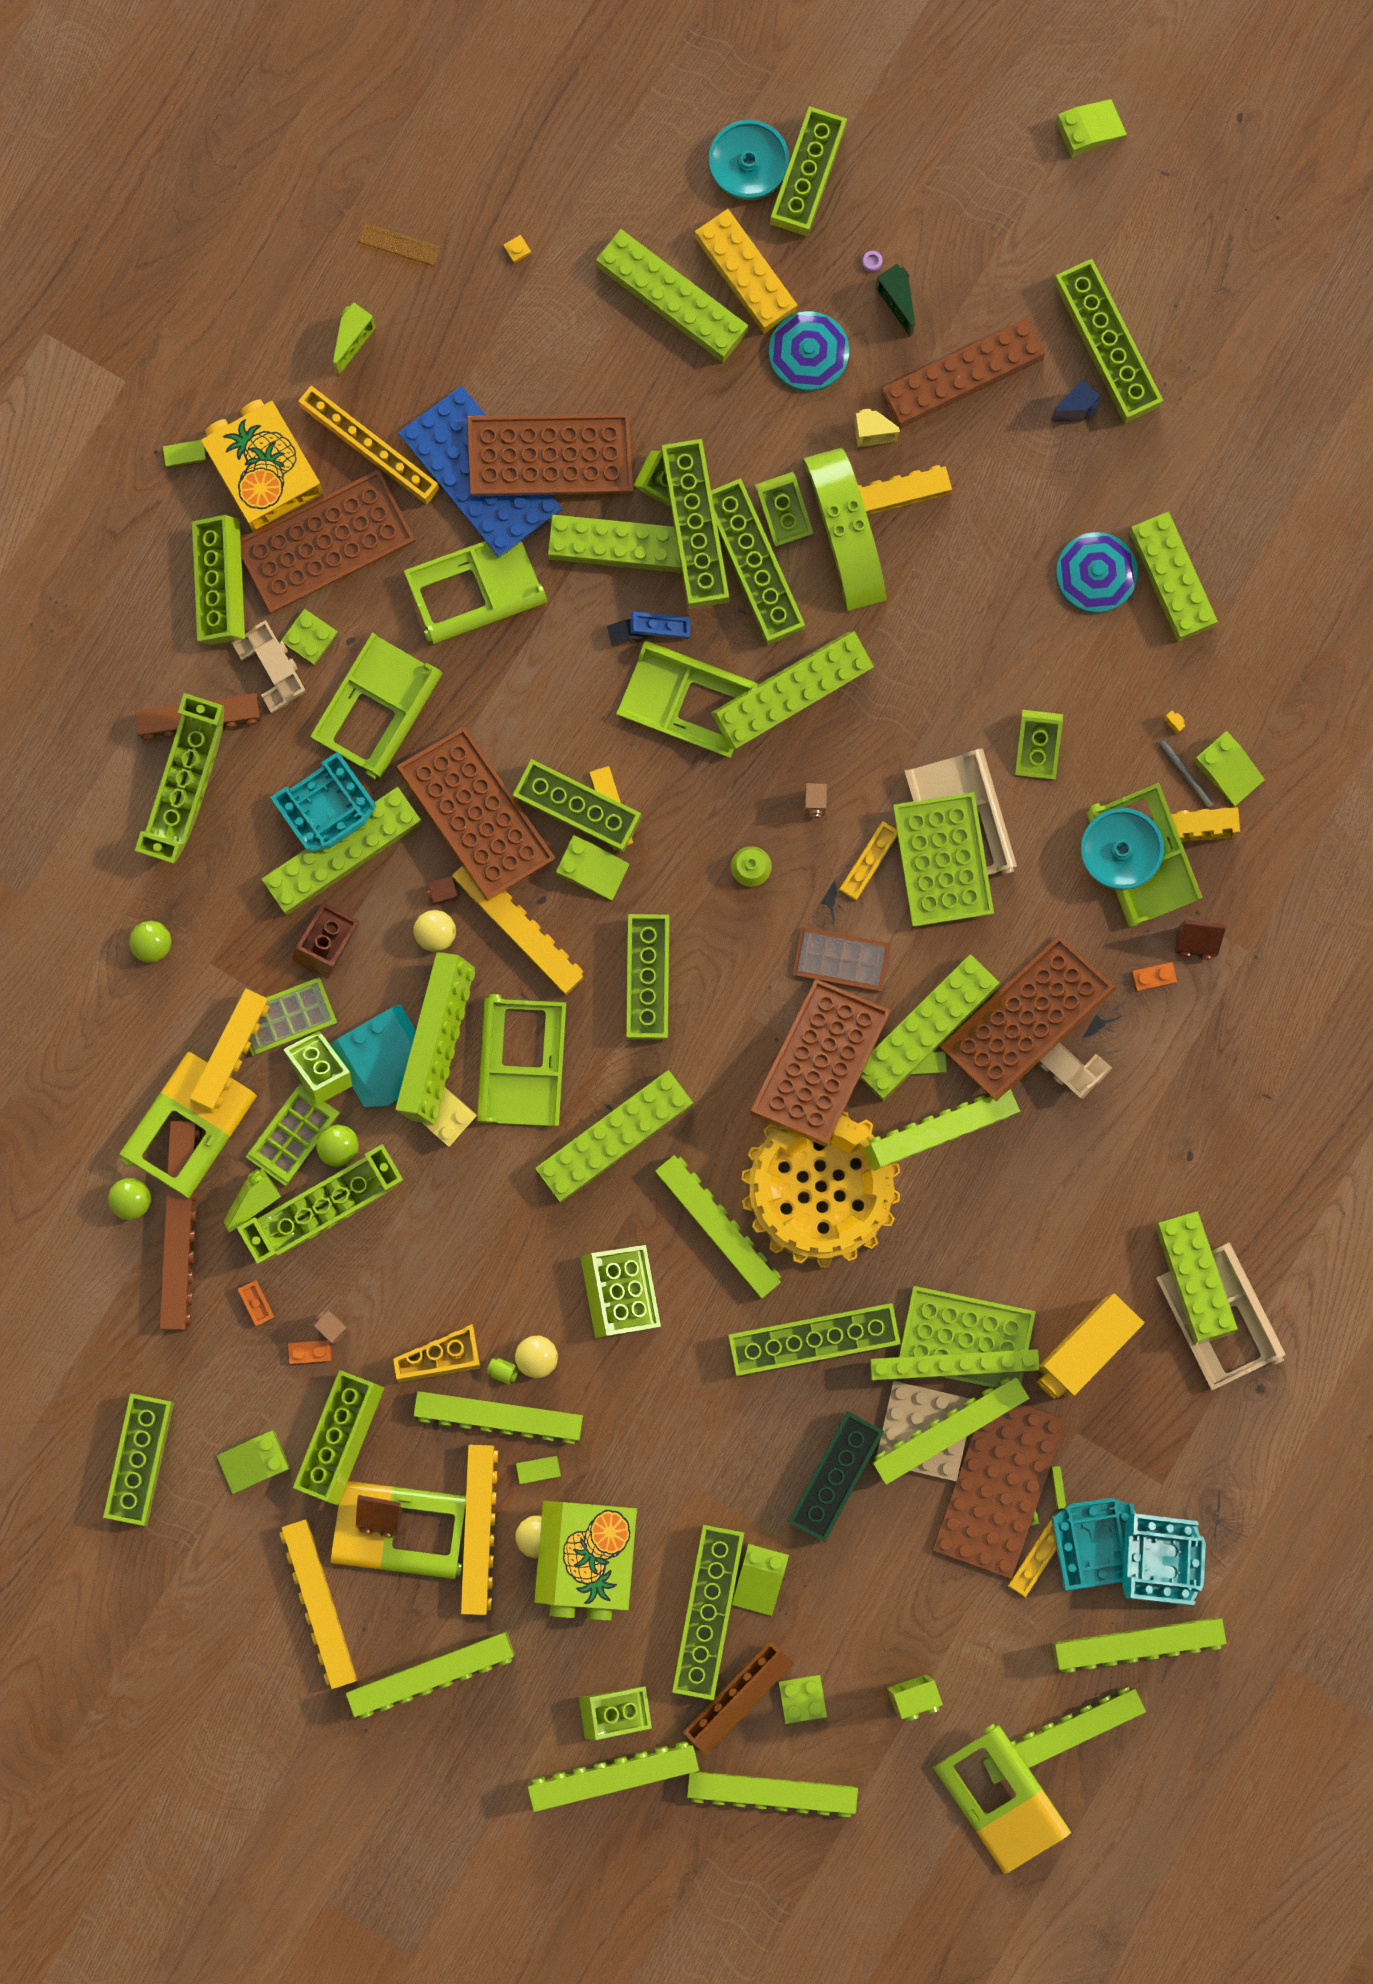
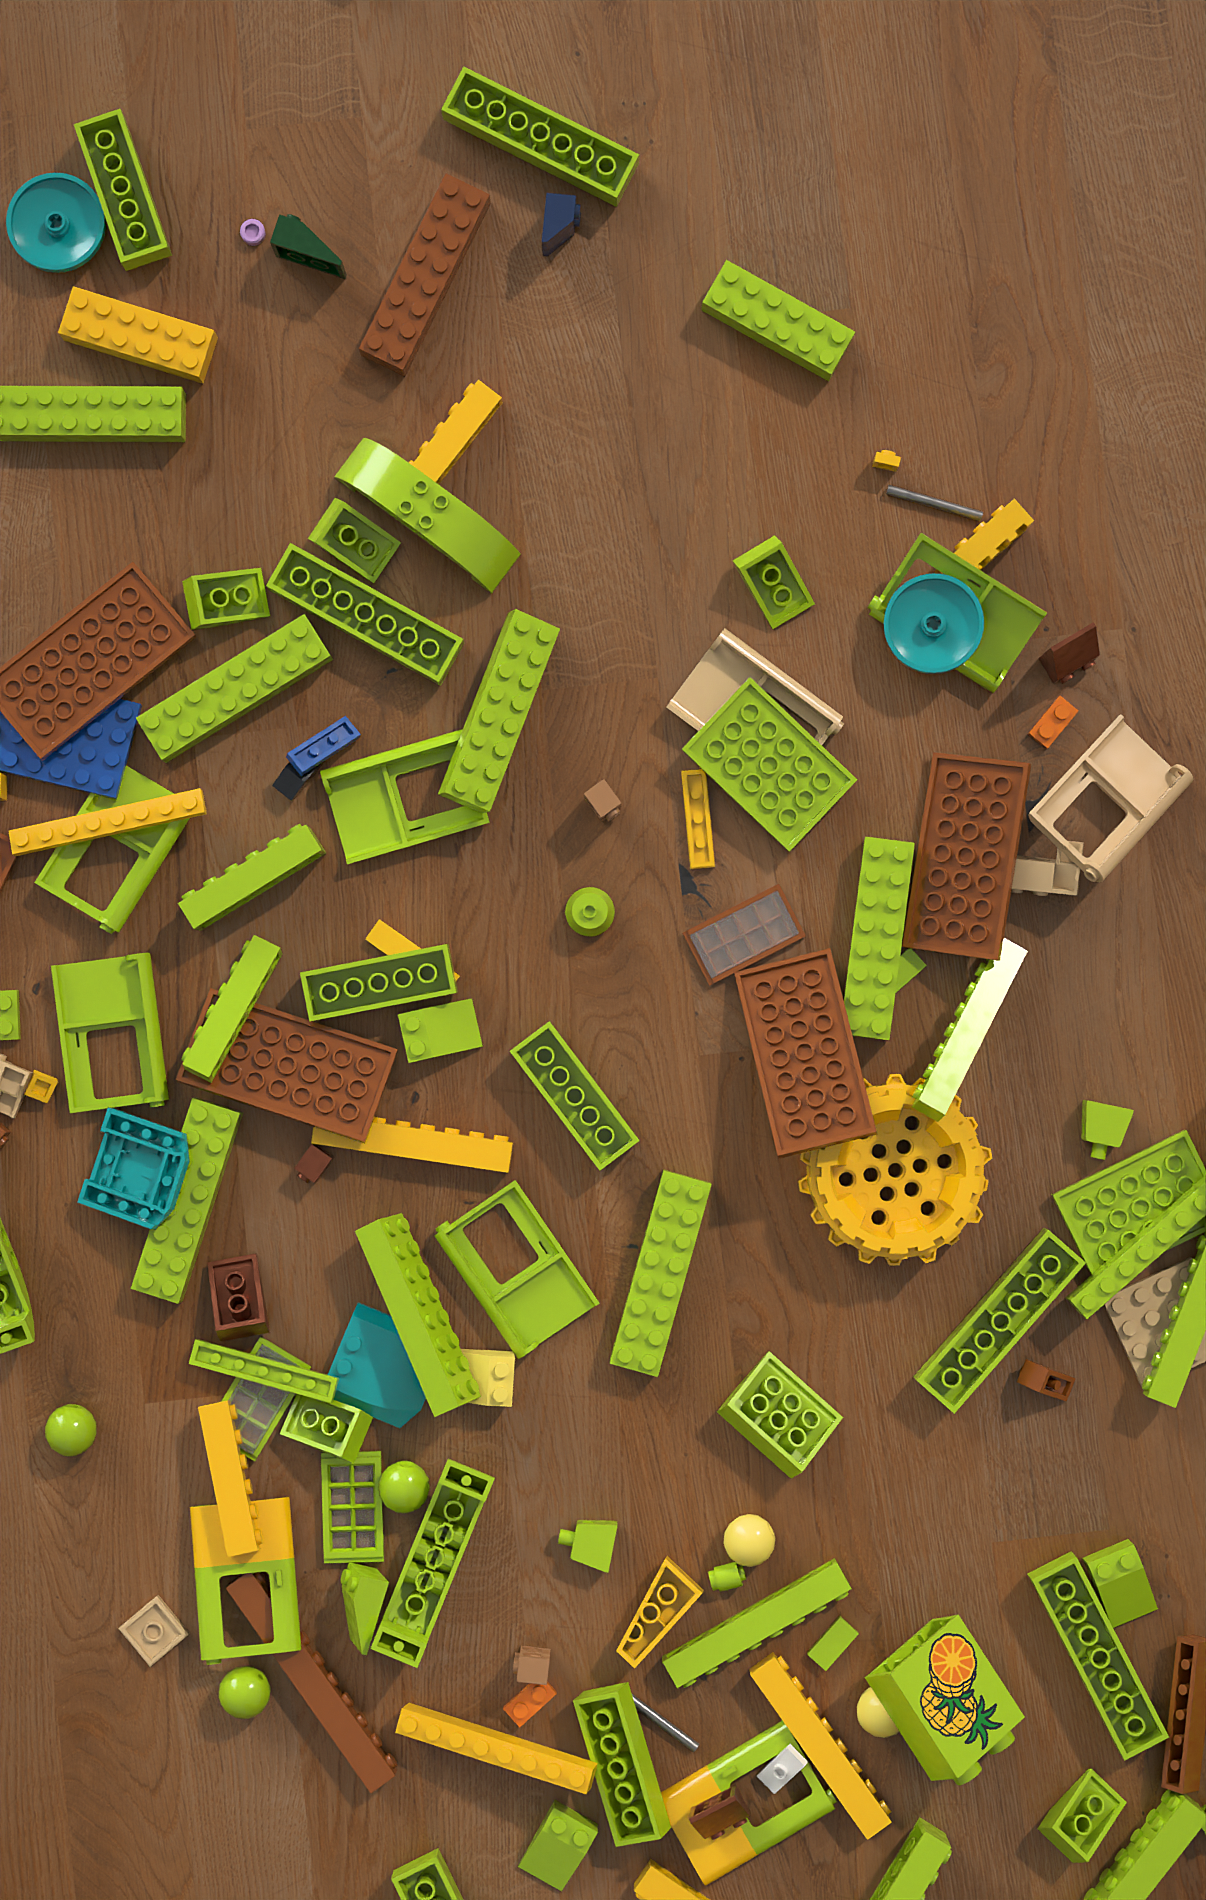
camera: 35 degrees left, 5 degrees up
orange plate [238,1280,275,1327] -> none
light yellow piece [413,910,456,952] -> none
lime brick [655,1155,781,1299] -> none
lime brick [662,439,729,609] -> none
dish [769,311,849,392] -> none
dark green brick [788,1411,884,1542] -> none
light yellow slope [854,409,900,447] -> none
dish [1056,532,1138,613] -> none
lime slope [1193,731,1265,807] -> none
none -> yellow plate [9,788,207,856]
none -> yellow plate [24,1070,58,1103]
none -> tan tile [118,1595,190,1667]
none -> lime brick [178,824,327,931]
none -> lime brick [182,935,282,1083]
none -> lime plate [189,1339,339,1403]
none -> yellow brick [395,1703,598,1794]
none -> lime torso [558,1520,617,1573]
none -> flat silver bar [632,1694,699,1752]
none -> white plate [757,1744,808,1794]
none -> dark orange slope [1017,1359,1076,1402]
none -> tan piece [1028,714,1193,882]
none -> lime torso [1081,1100,1134,1160]

